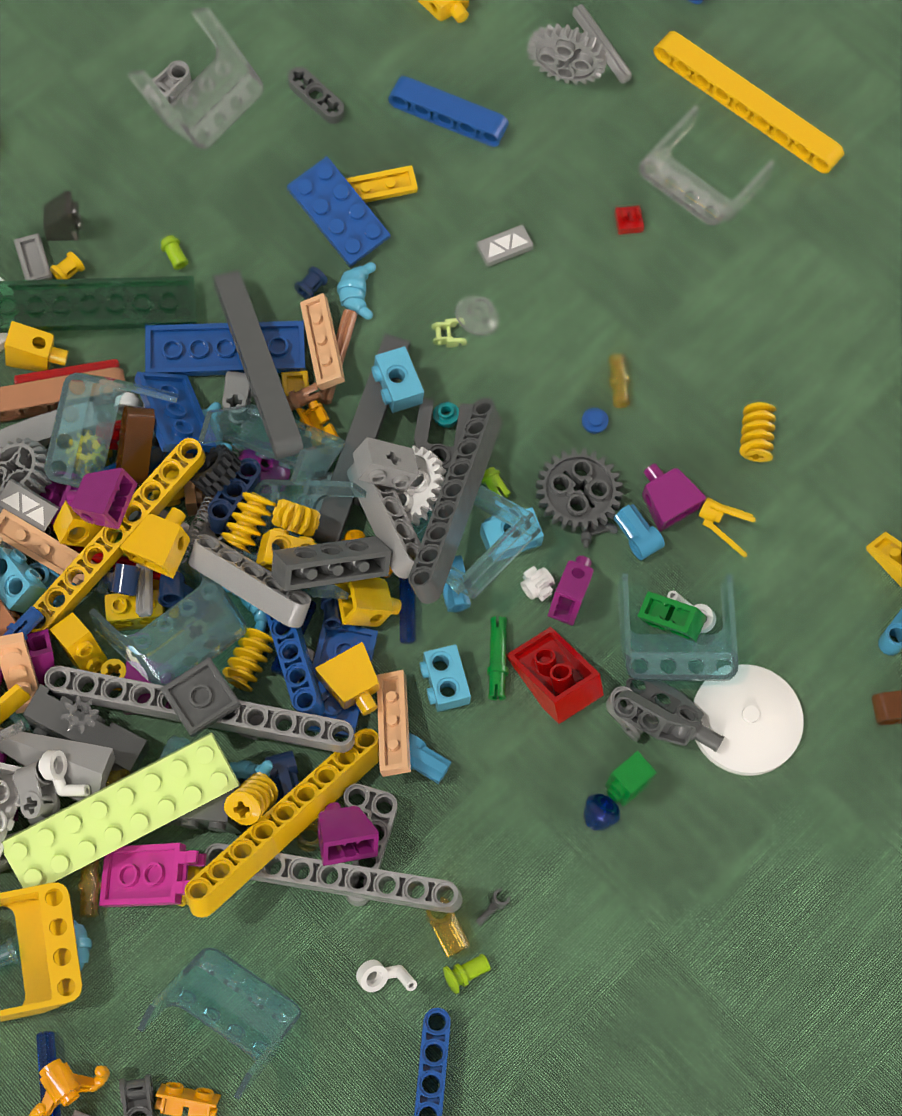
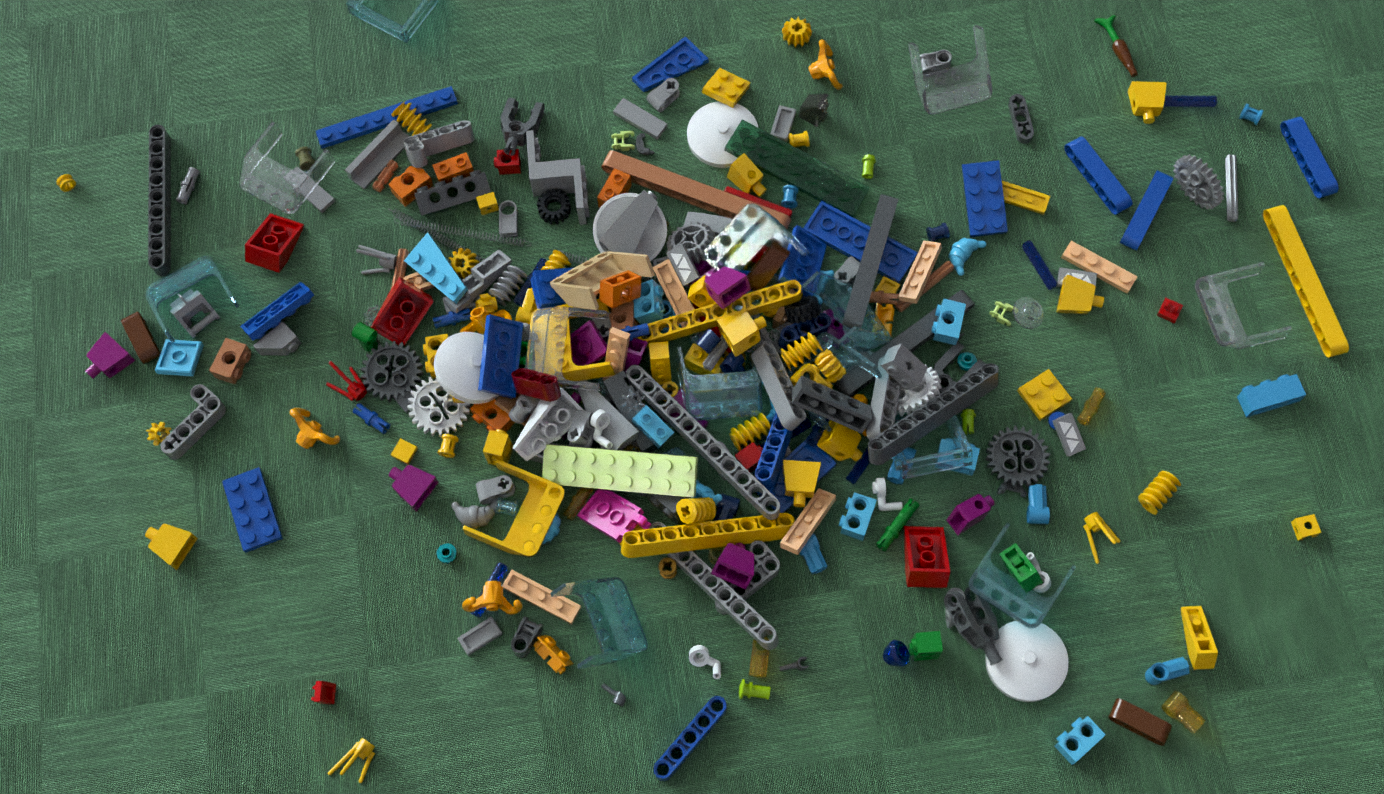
camera: 45 degrees right, 0 degrees up
dark grey tile [160,657,241,738] -> none
white gear [521,566,555,601] -> none
magenta torso [642,463,706,532] -> none
none -> light nougat plate [502,570,582,625]
none -> dark grey hand [601,683,626,706]
none -> medium azure brick [631,405,674,449]
none -> pearl gold bush [659,558,677,579]
none -> red brick [735,442,763,473]
none -> dark azure bush [781,185,799,209]
none -> light orange piece [808,39,843,90]
none -> white plate [872,477,902,511]
none -> yellow plate [1017,369,1072,421]
none -> clear blue axle [1022,240,1058,290]
none -> light grey tile [1052,413,1086,456]
none -> medium azure brick [1055,716,1106,765]
none -> yellow torso [1056,275,1104,314]
none -> light nougat plate [1061,241,1138,294]
none -> blue beam [1120,170,1174,251]
none -> dark azure brick [1237,374,1306,418]

